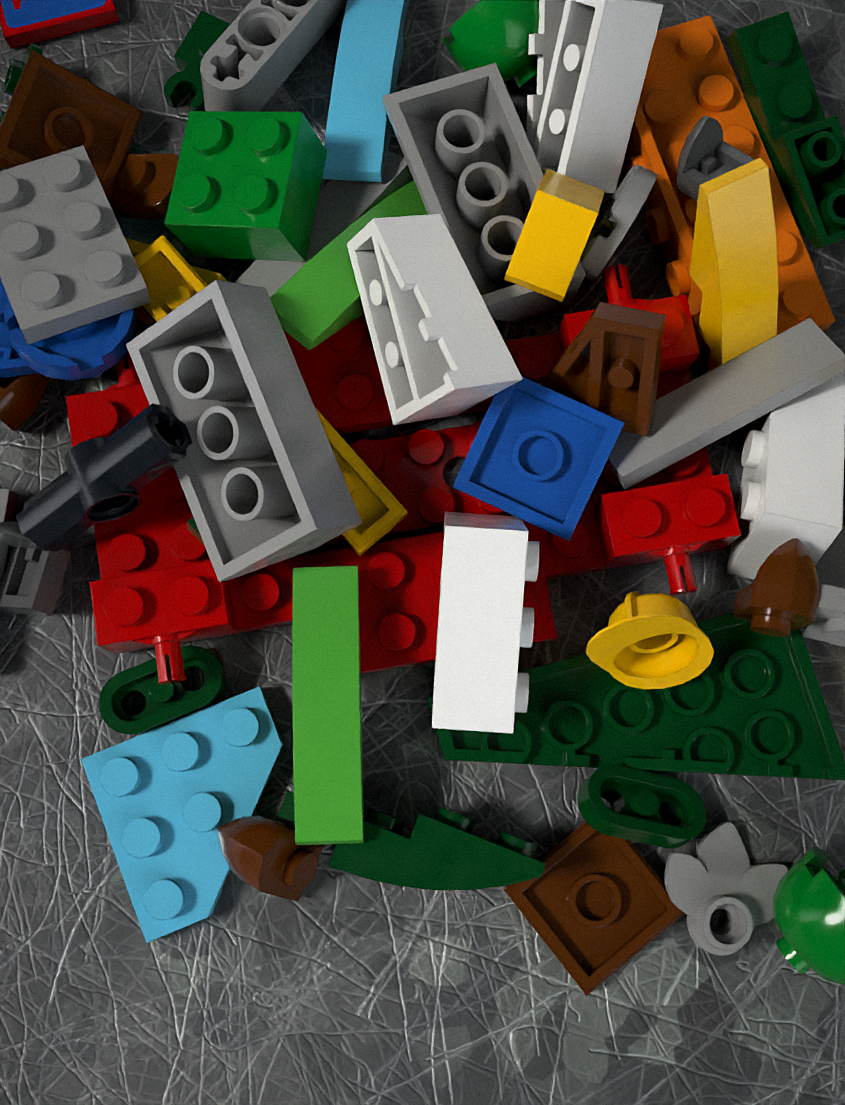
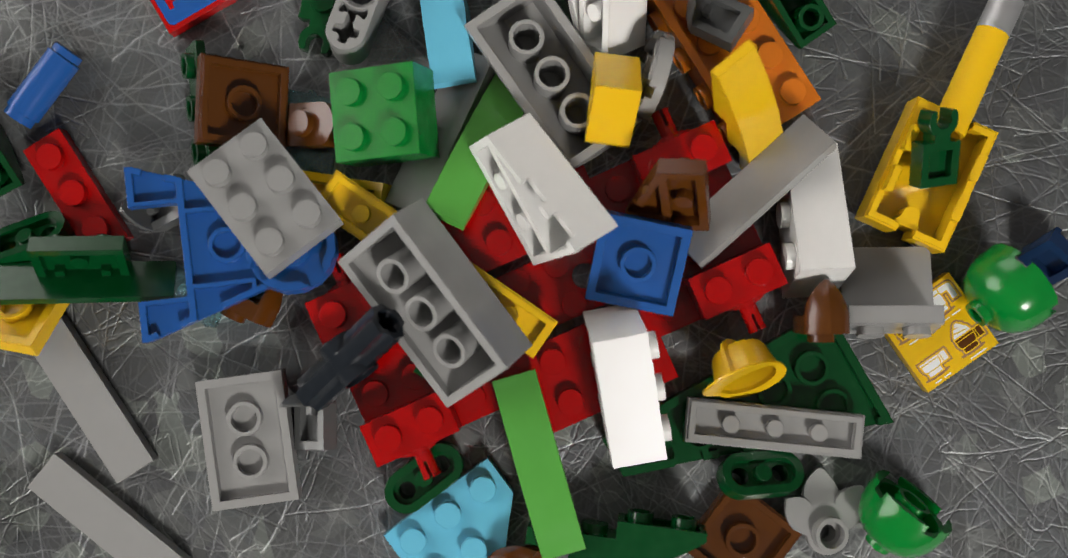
camera: 10 degrees left, 10 degrees up
none -> light grey tile [683,396,865,459]

